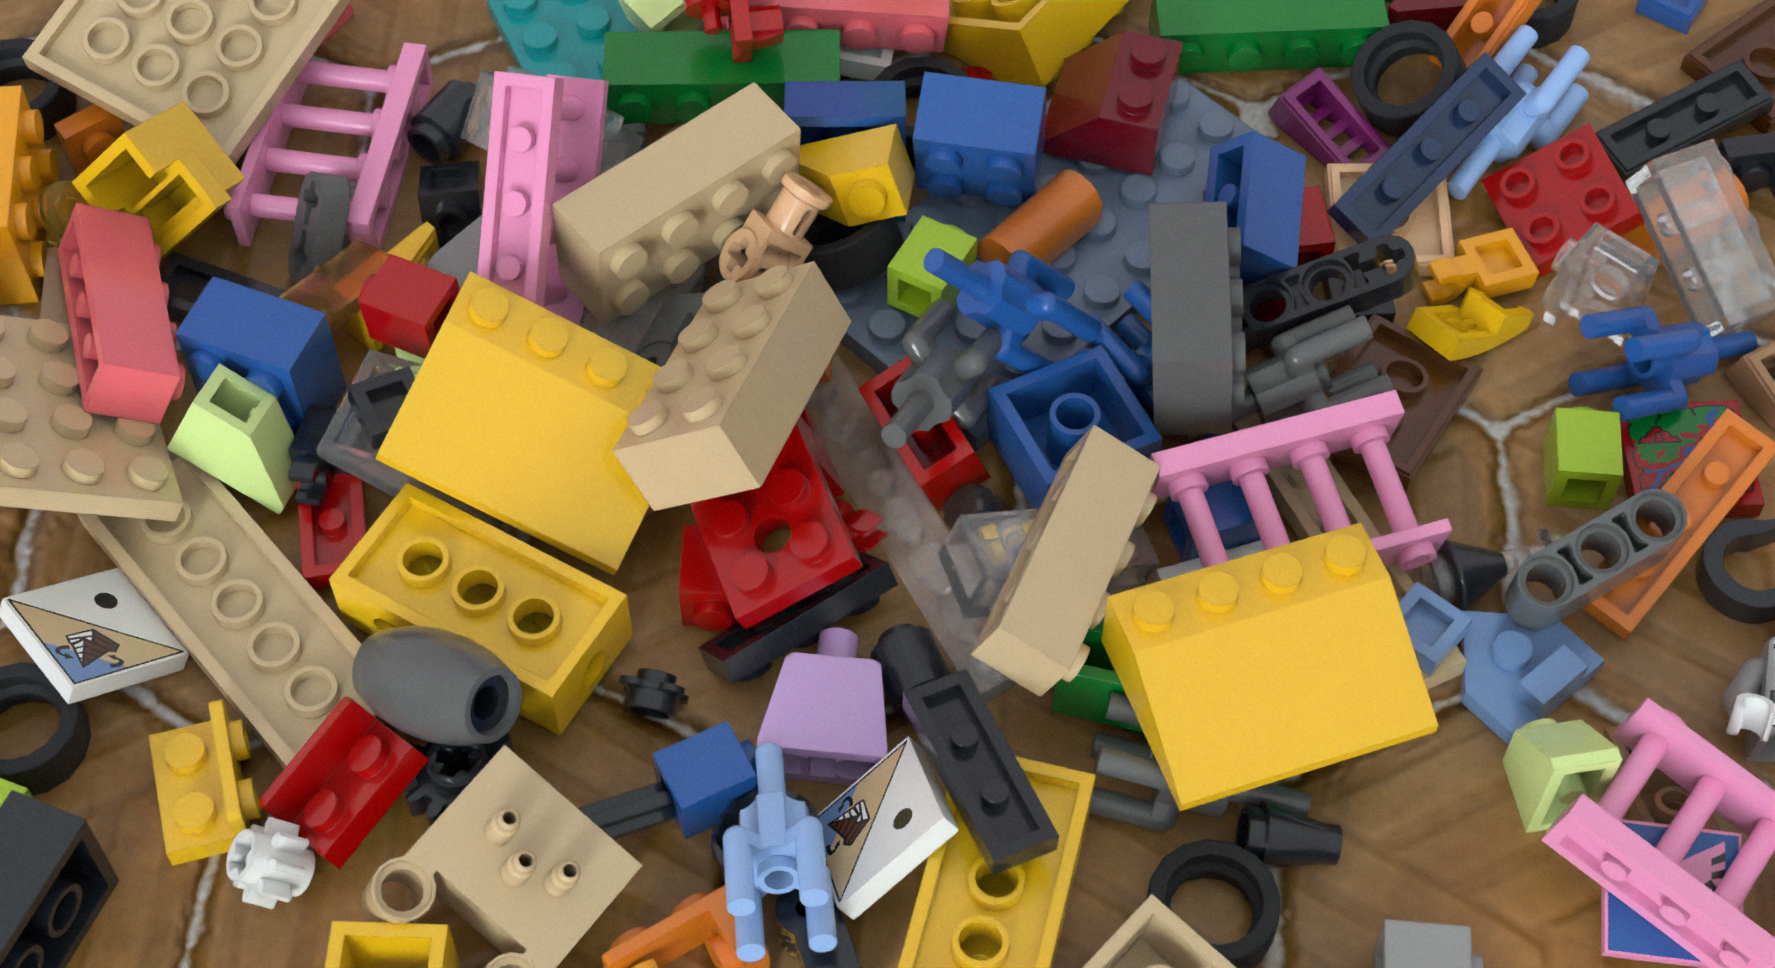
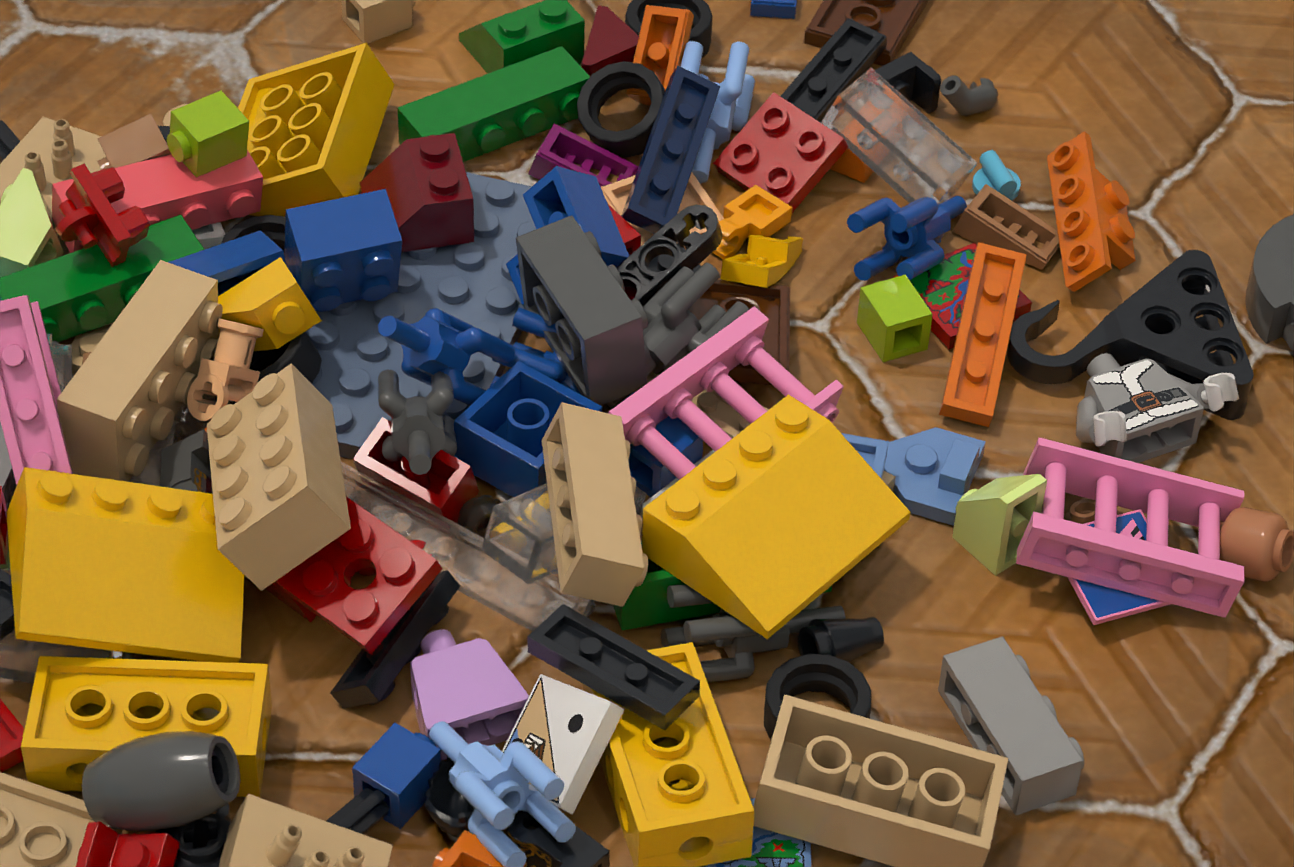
camera: 30 degrees left, 10 degrees down
black plate [619,668,689,720] -> none
red brick [678,525,739,631] -> none
black brick [870,623,951,726] -> none
lime brick [887,215,977,318] -> none
orange brick [977,169,1103,265] -> none
piece [1419,528,1564,611] -> none
dark grey beam [1505,489,1687,630] -> none
clear bracket [1540,222,1660,347] -> none

